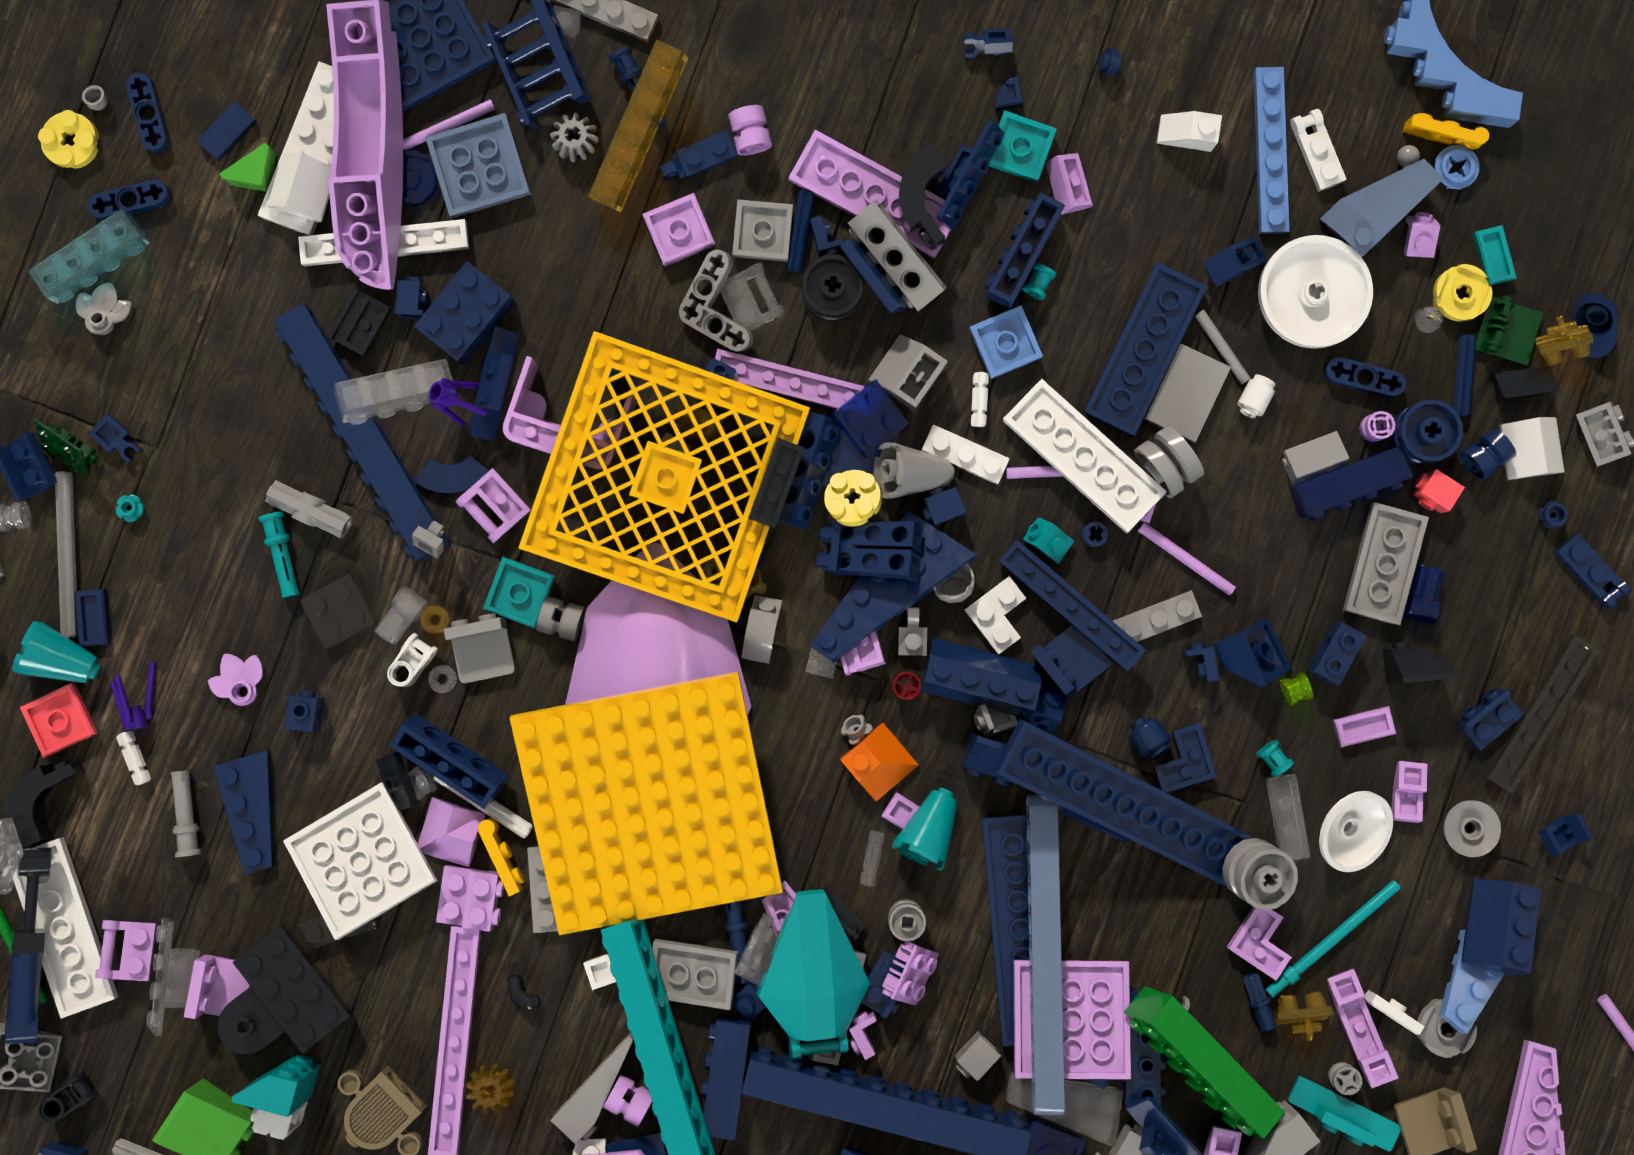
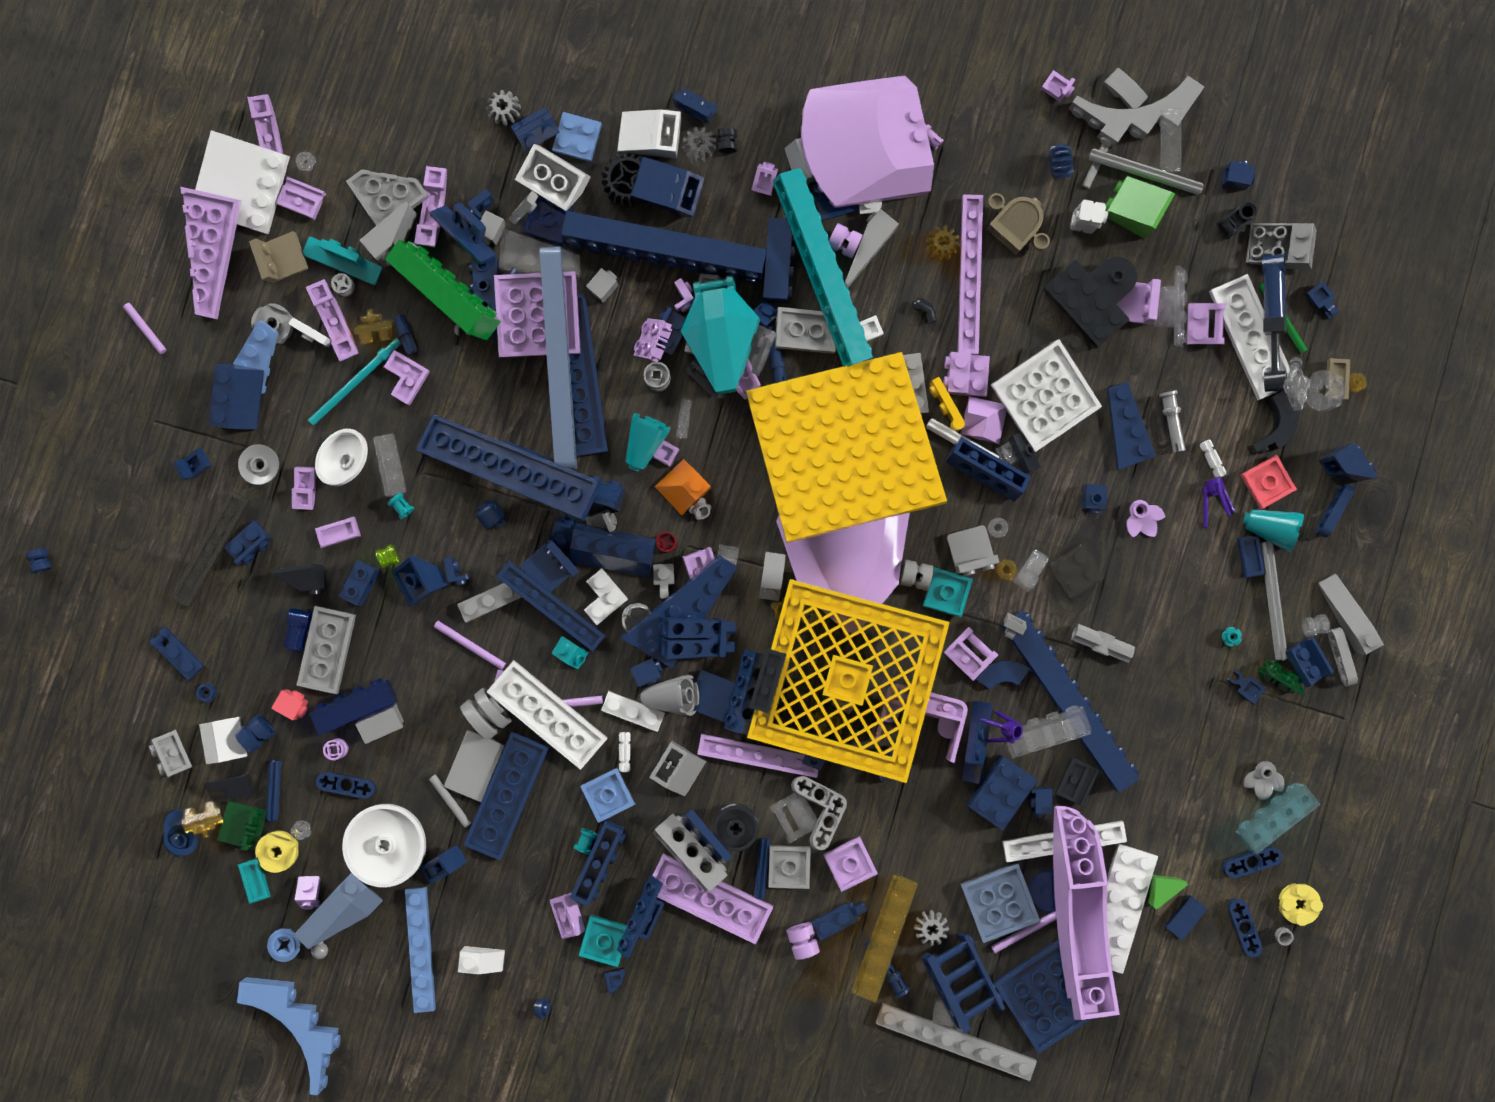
camera: 170 degrees right, 0 degrees up
teal slope [231,1055,321,1117] -> none
teal pin [258,511,300,598] -> none
white slope [267,153,331,223] -> none
white piece [387,633,438,687] -> none
dark blue bracket [810,216,845,257] -> none
light yellow plate [824,470,882,527] -> none
clear blue plate [831,379,909,458] -> none
black arch [898,143,948,249] -> none
dark blue plate [964,29,1013,58] -> none
dark blue bush [1081,521,1108,548] -> none
dark blue plate [1153,723,1217,793] -> none
light grey wheel [1223,838,1298,910] -> none
white brick [1237,374,1275,418] -> none
white plate [1290,109,1347,192] -> none
dark blue wheel [1390,400,1463,465] -> none
yellow plate [1403,113,1489,151] -> none

